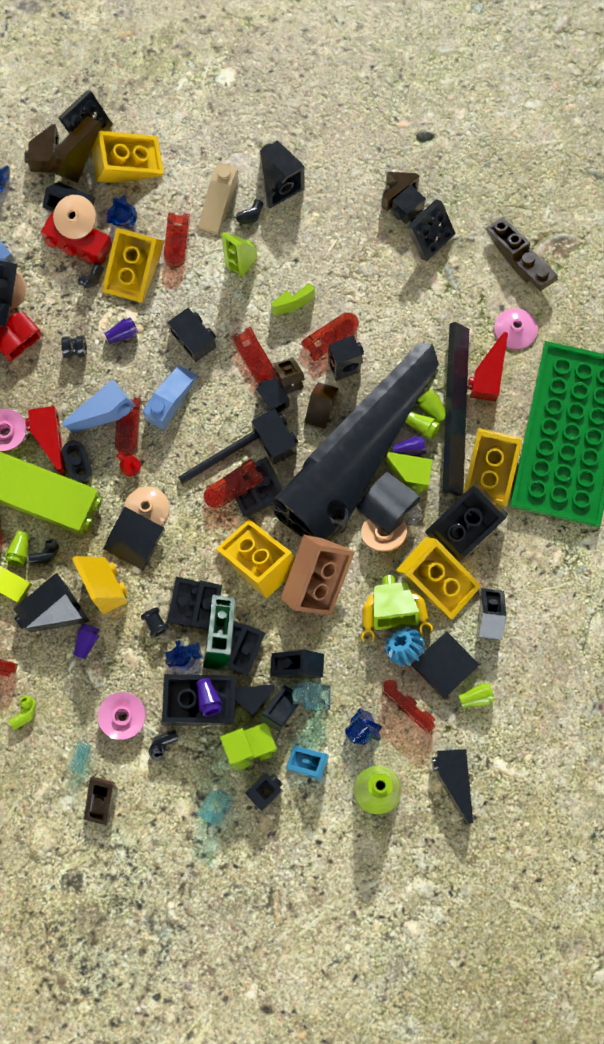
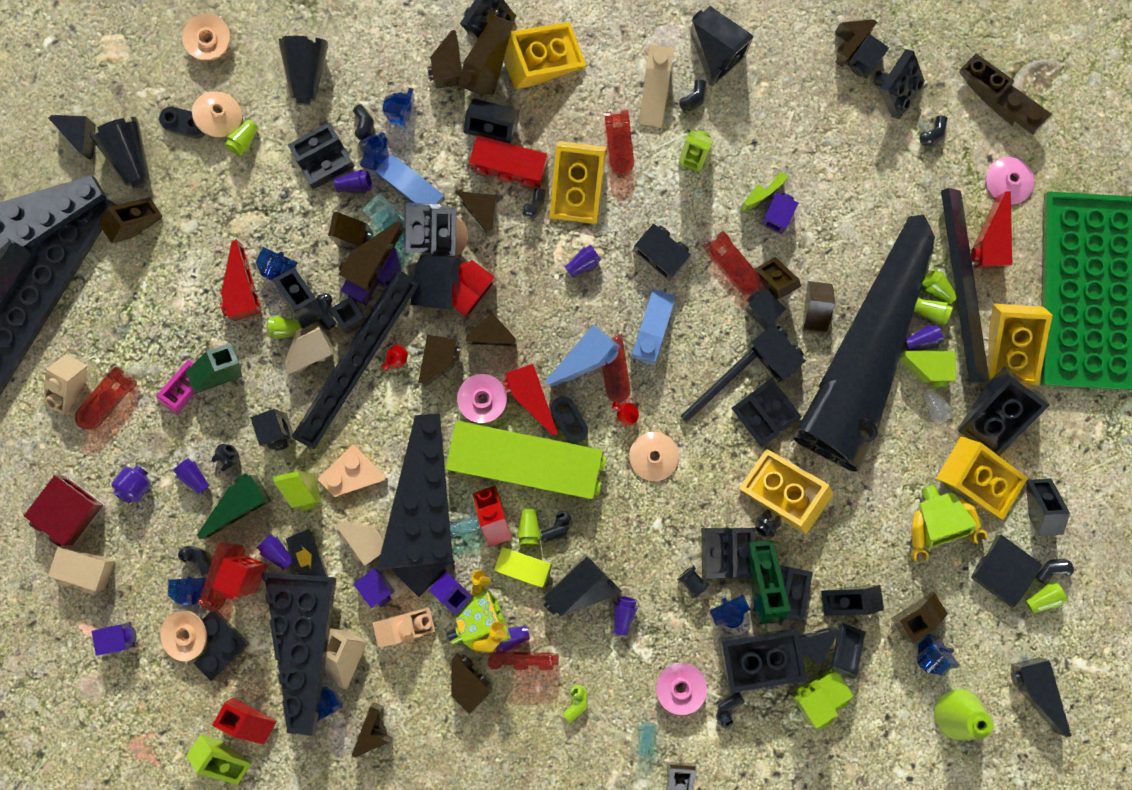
camera: 10 degrees left, 10 degrees up
light nougat dish [54,195,96,239] -> none
black wheel [61,335,87,358] -> none
yellow slope [72,556,129,615] -> none
black slope [103,507,165,571] -> none
clear blue piece [106,194,138,228] -> none
dark purple cone [196,678,223,716] -> none
clear light blue brick [196,788,234,828] -> none
clear red plate [203,459,264,508] -> none
black brick [245,773,283,812] -> none
nougat slope [280,535,355,615] -> none
dark azure slope [286,746,329,781] -> none
clear light blue brick [293,682,330,712] -> none
clear red plate [301,313,359,361] -> none
black brick [328,336,364,381] -> none
black slope [356,472,420,534] -> none
light nougat dish [361,519,407,552] -> none
clear red plate [382,679,436,734] -> none
dark azure gear [384,626,425,667] -> none
none -> dark brown slope [458,192,498,237]
none -> dark brown slope [466,313,517,347]
none -> black plate [754,510,782,537]
none -> dark purple brick [760,193,799,234]
none -> dark brown slope [891,592,948,643]
none -> black arm [919,116,948,146]
none -> black arm [1035,559,1074,585]

